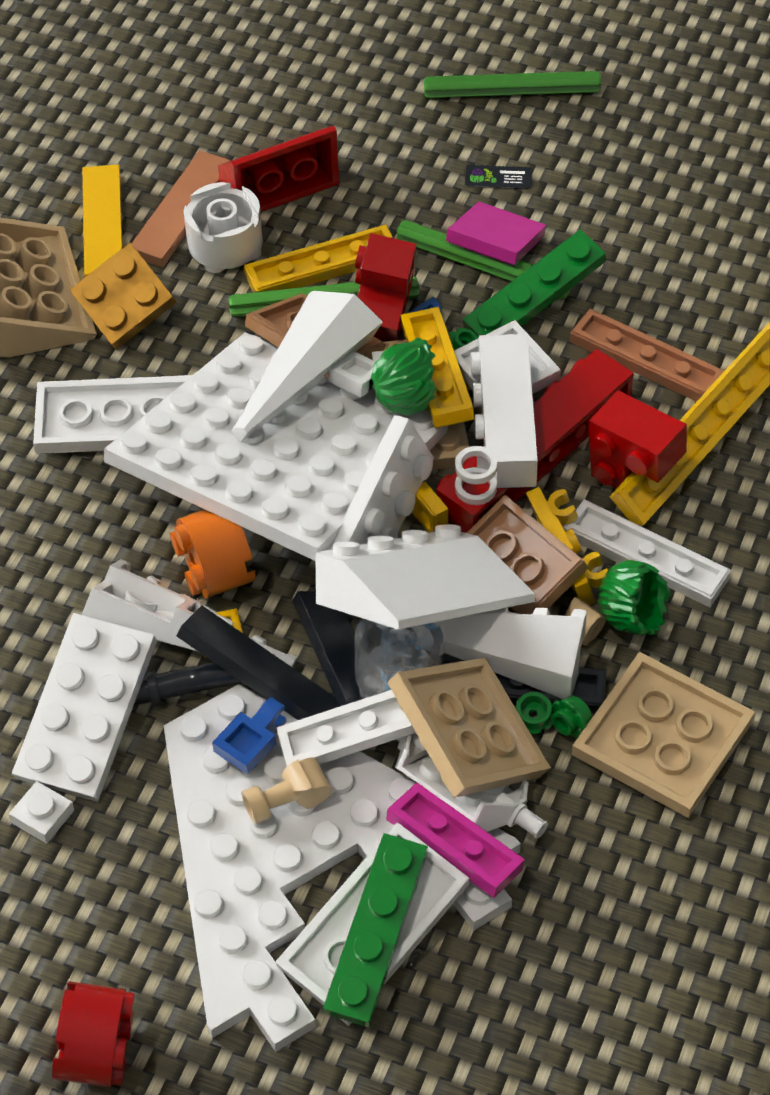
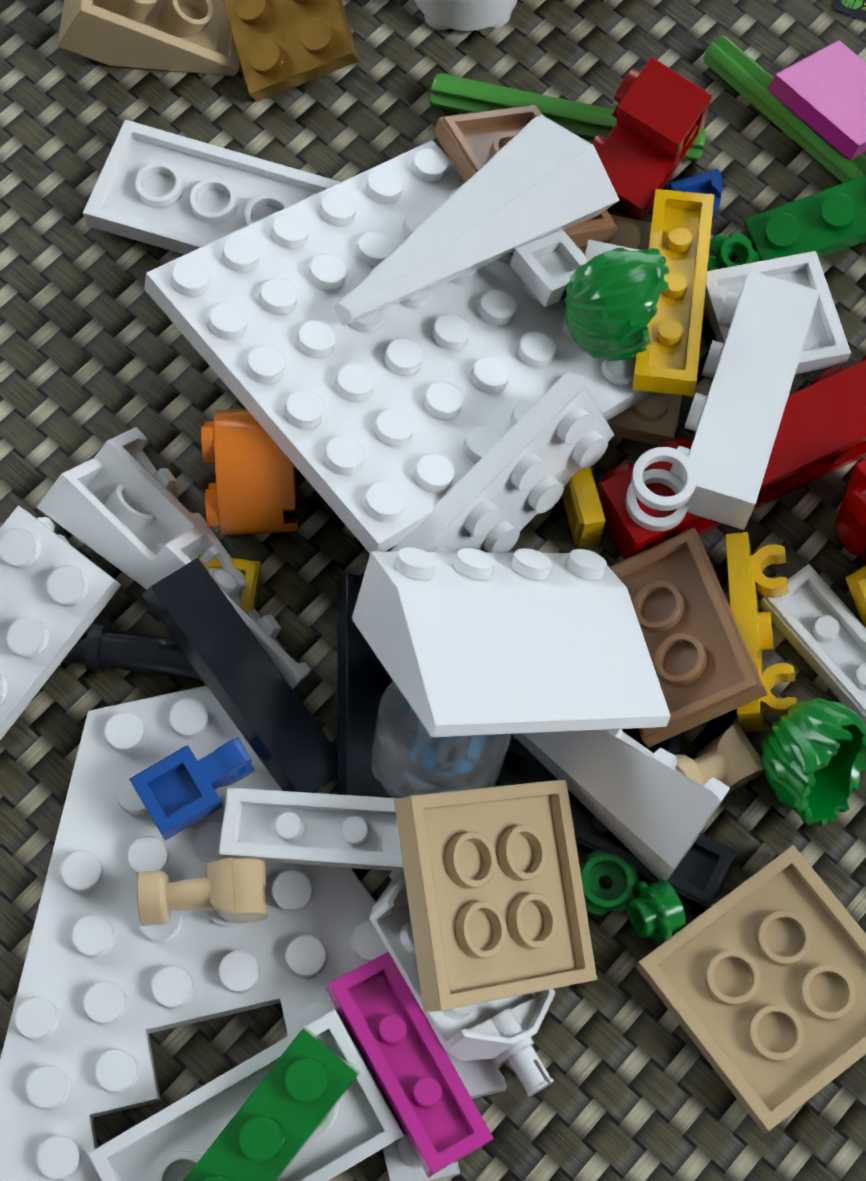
camera: 15 degrees right, 15 degrees up
yellow tile [244,224,393,293] -> none

